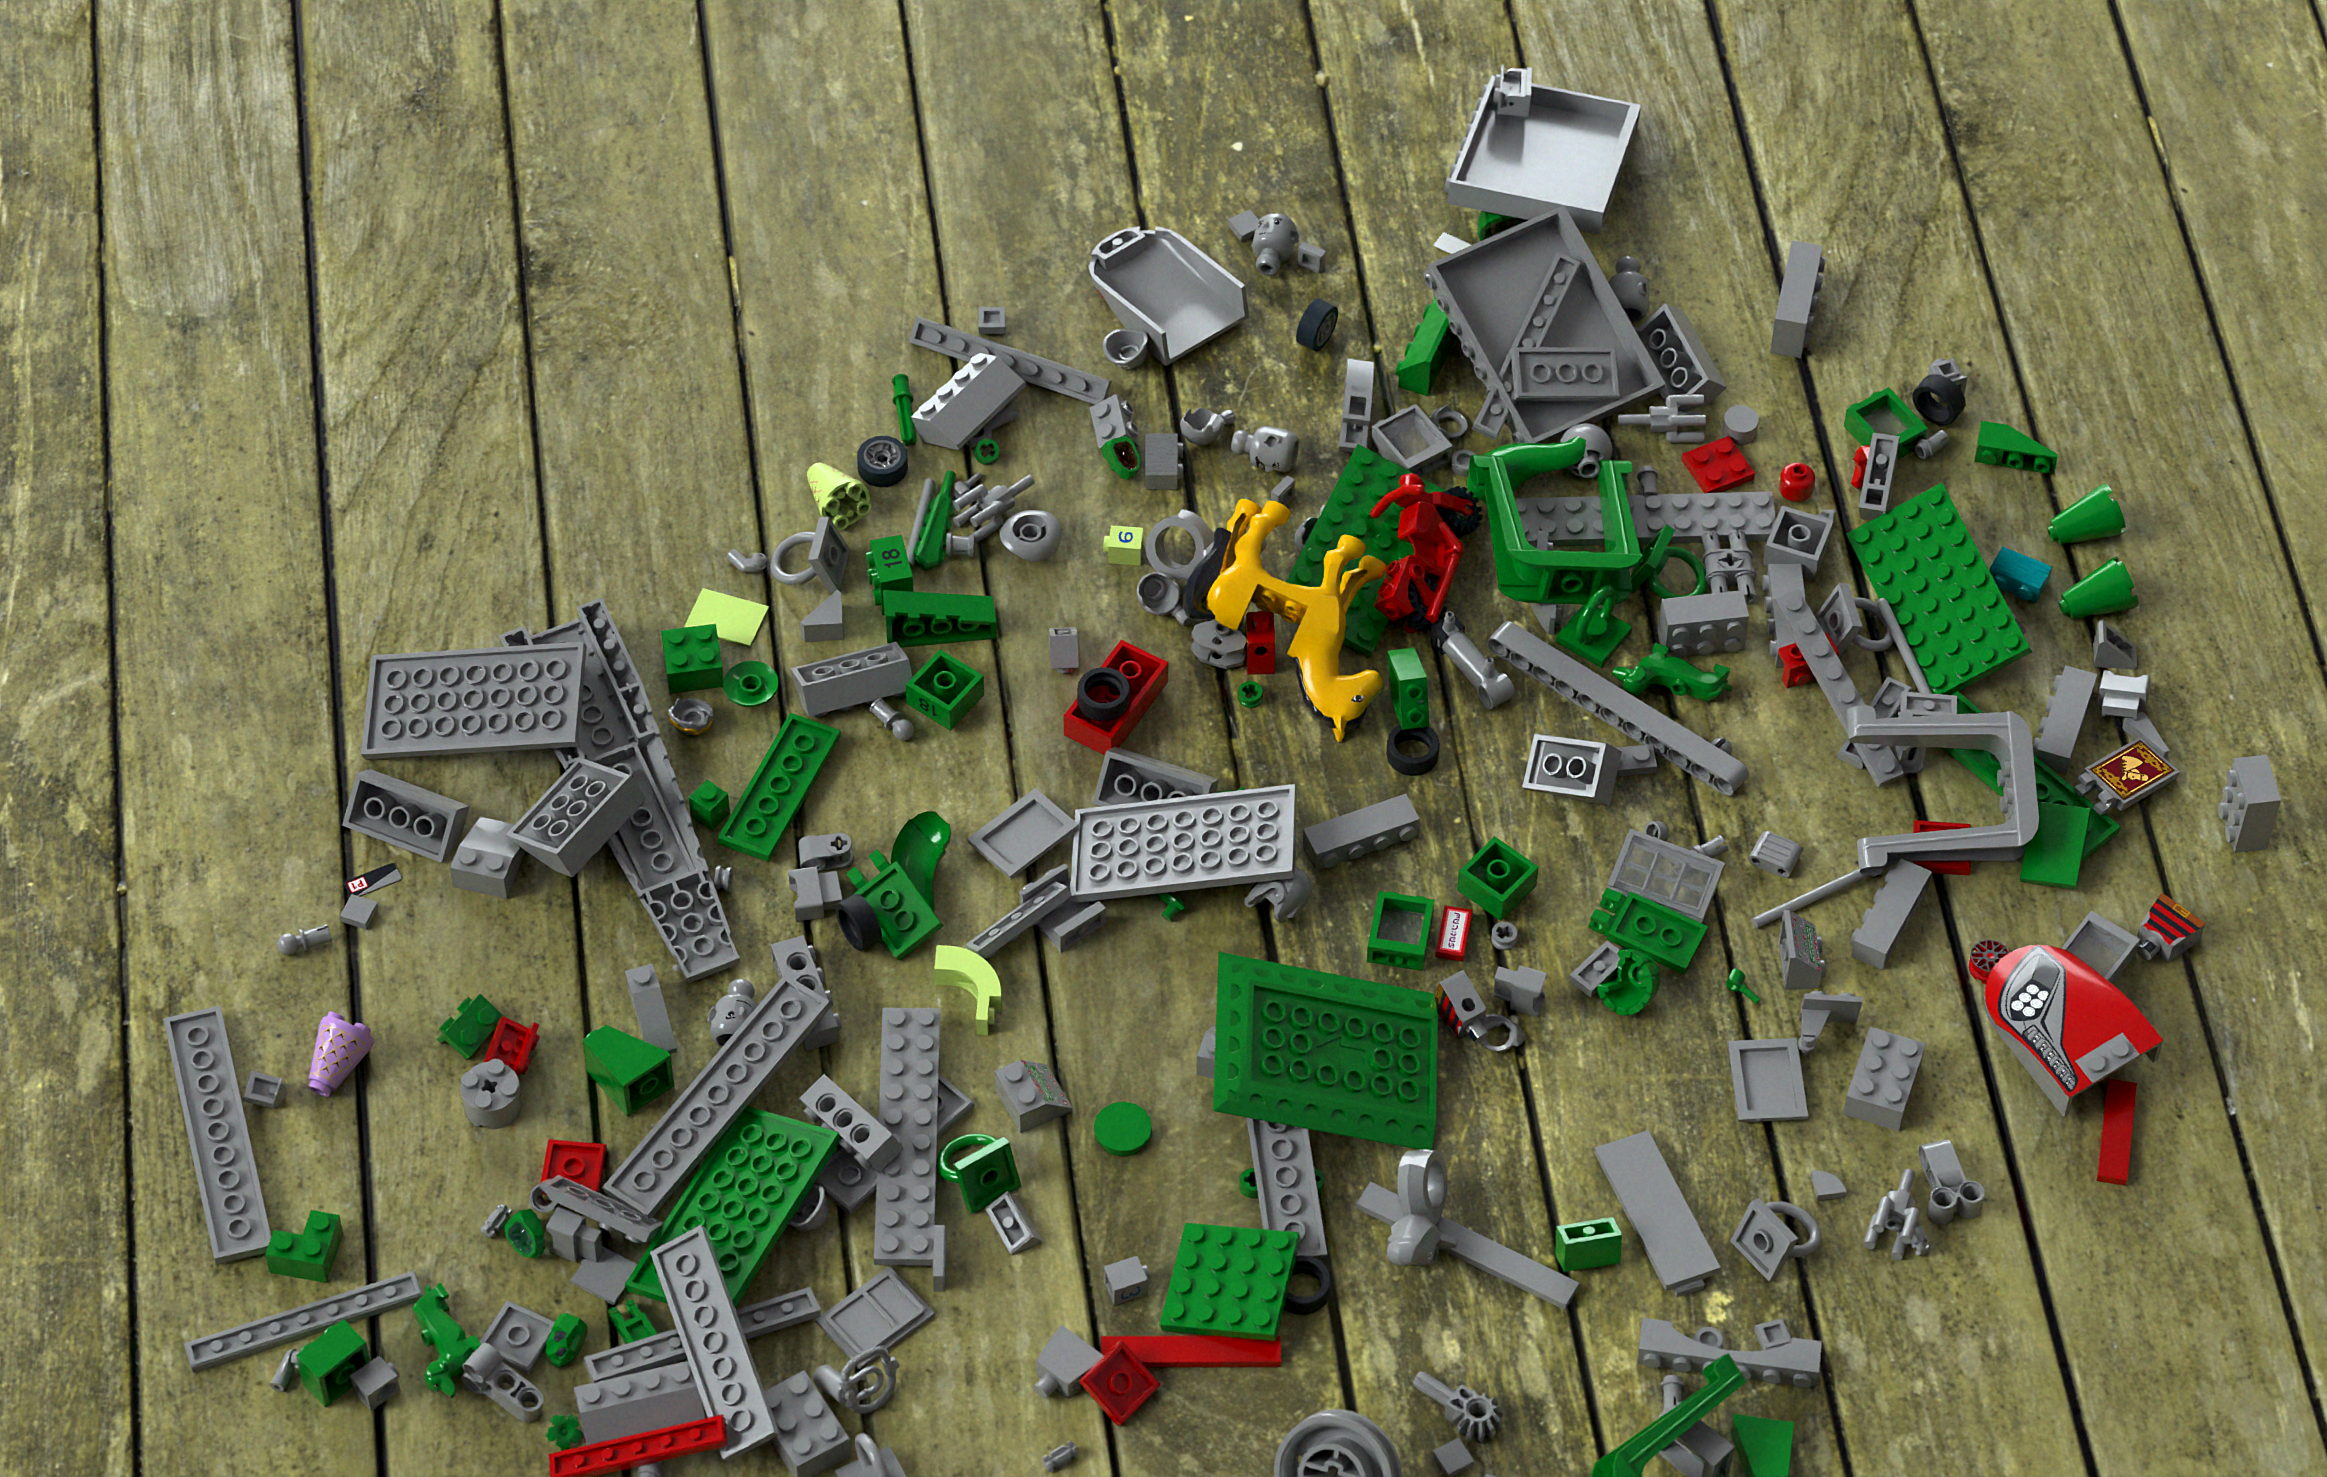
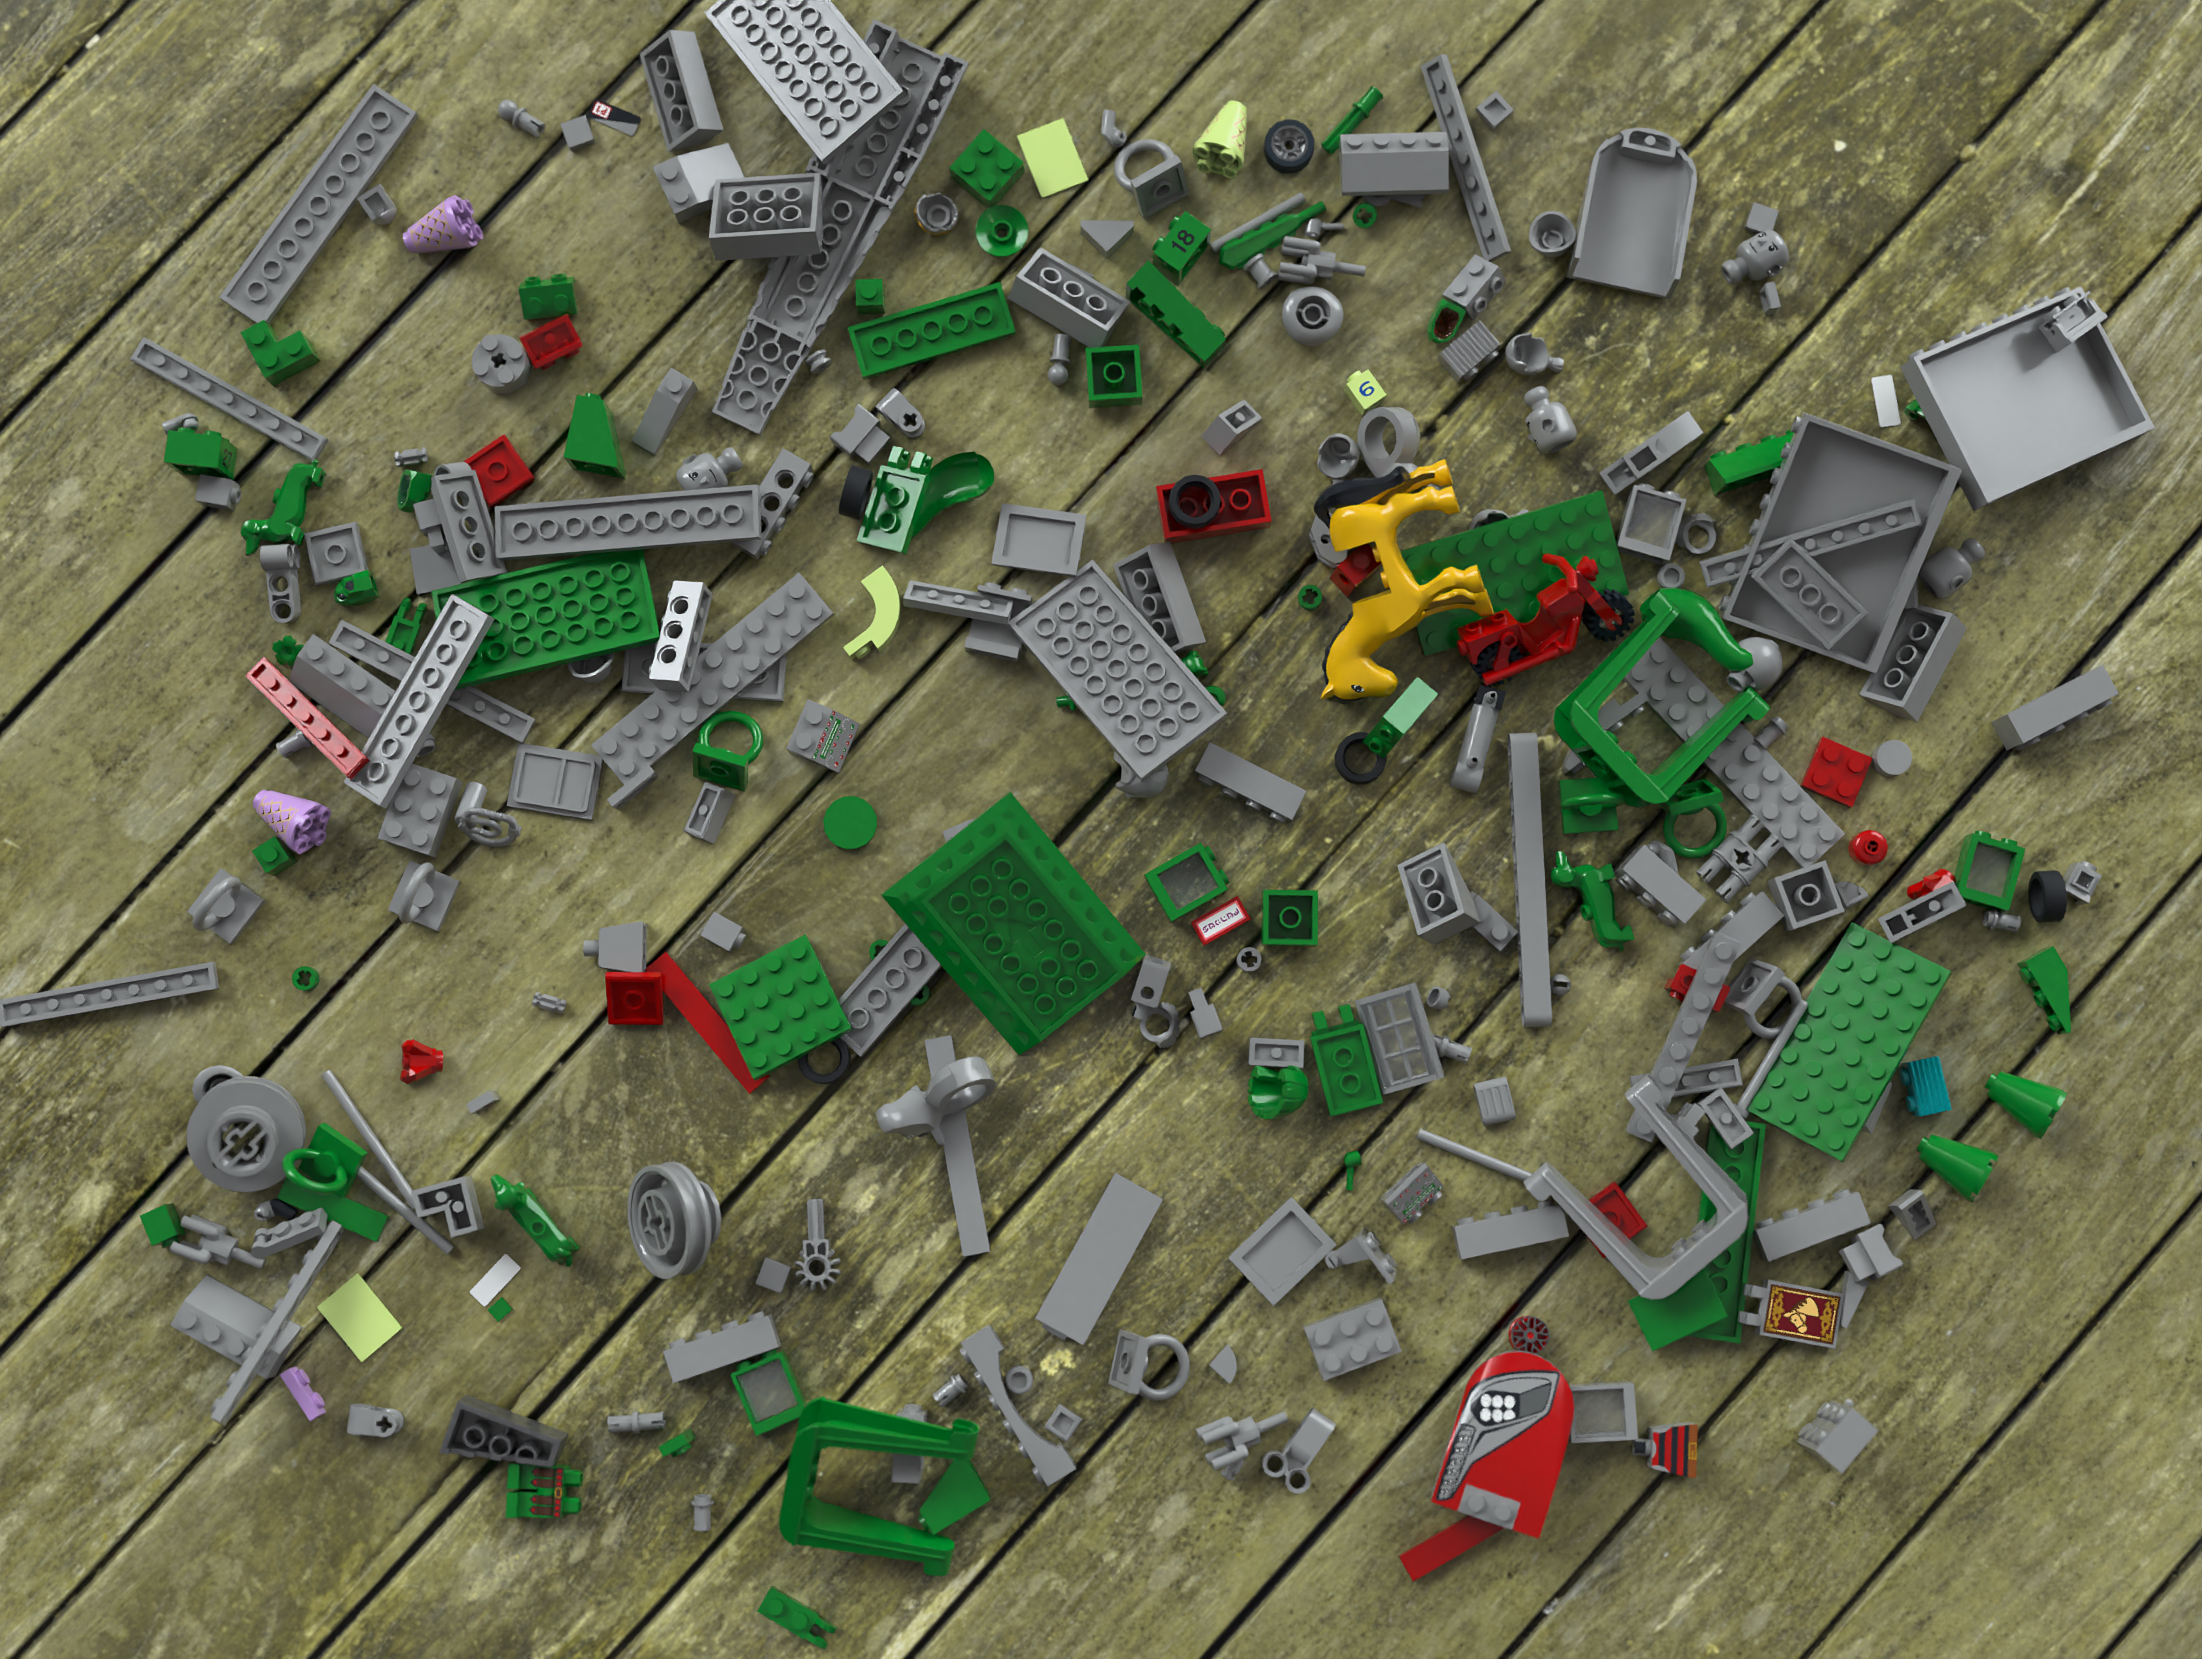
camera: 50 degrees right, 30 degrees up
light grey tile [1271,475,1295,506] -> none
black wheel [1296,298,1338,352] -> none
green brick [1555,1217,1622,1272] -> none
light grey plant [1618,394,1706,443] -> none

